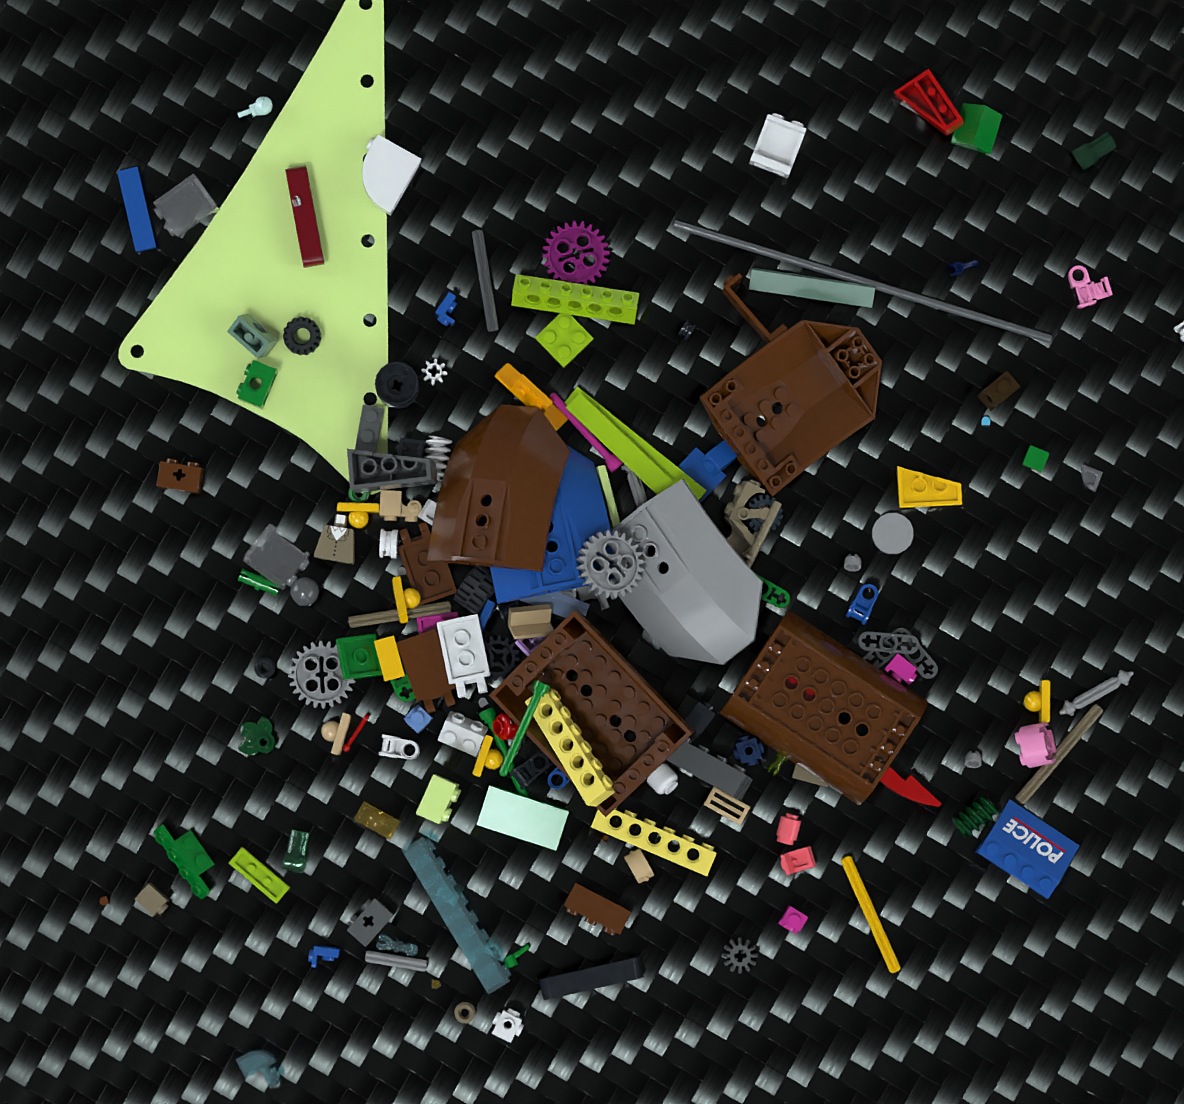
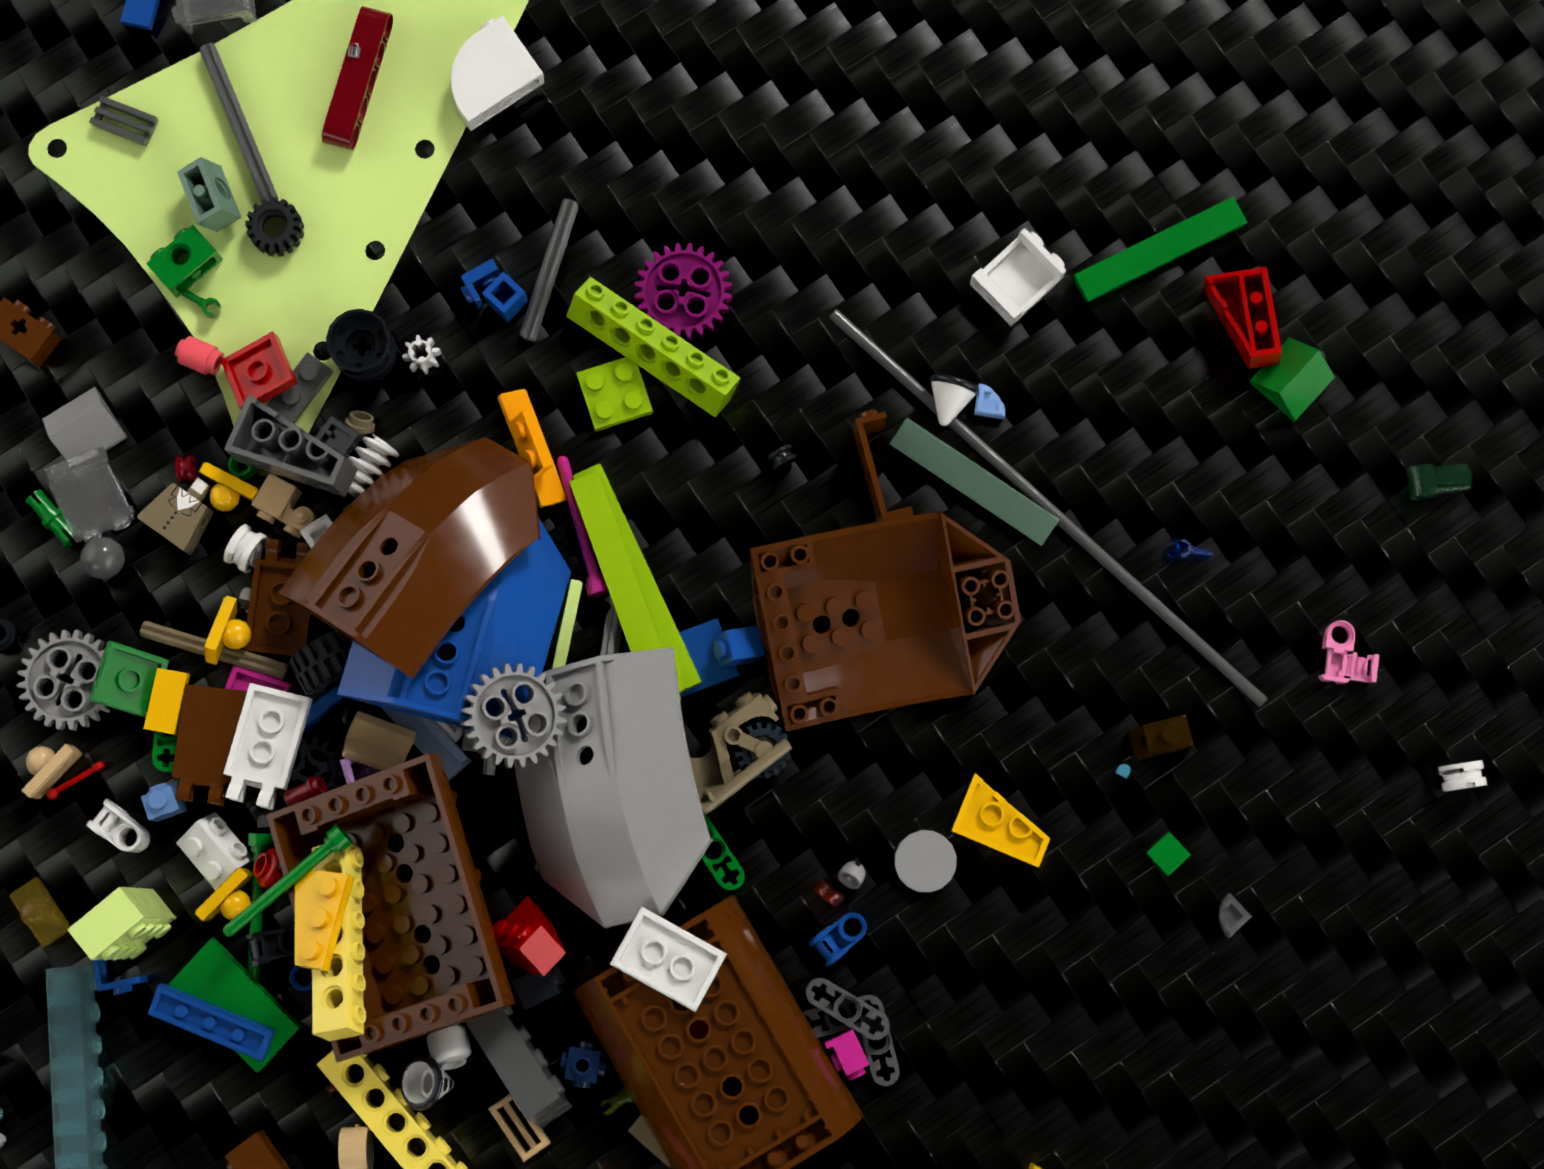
camera: 25 degrees right, 5 degrees down
none -> light grey slope [42,387,127,470]
none -> dark grey tile [89,95,158,147]
none -> blue bracket [93,960,148,995]
none -> blue tile [148,983,276,1062]
none -> coral brick [175,336,224,375]
none -> dark red bush [175,456,197,484]
none -> green hand [182,289,221,318]
none -> dark grey axle [200,43,279,202]
none -> red plate [221,331,298,410]
none -> dark red pin [284,776,327,806]
none -> yellow wing [295,869,354,972]
none -> dark tan plate [344,411,375,436]
none -> hat [401,1055,454,1111]
none -> blue brick [482,272,529,323]
none -> red wedge [492,896,566,976]
none -> white tile [610,907,727,1012]
none -> clear red tile [813,879,845,907]
none -> white hat [929,374,979,426]
none -> light blue tile [974,383,1005,419]
none -> green tile [1073,197,1247,303]

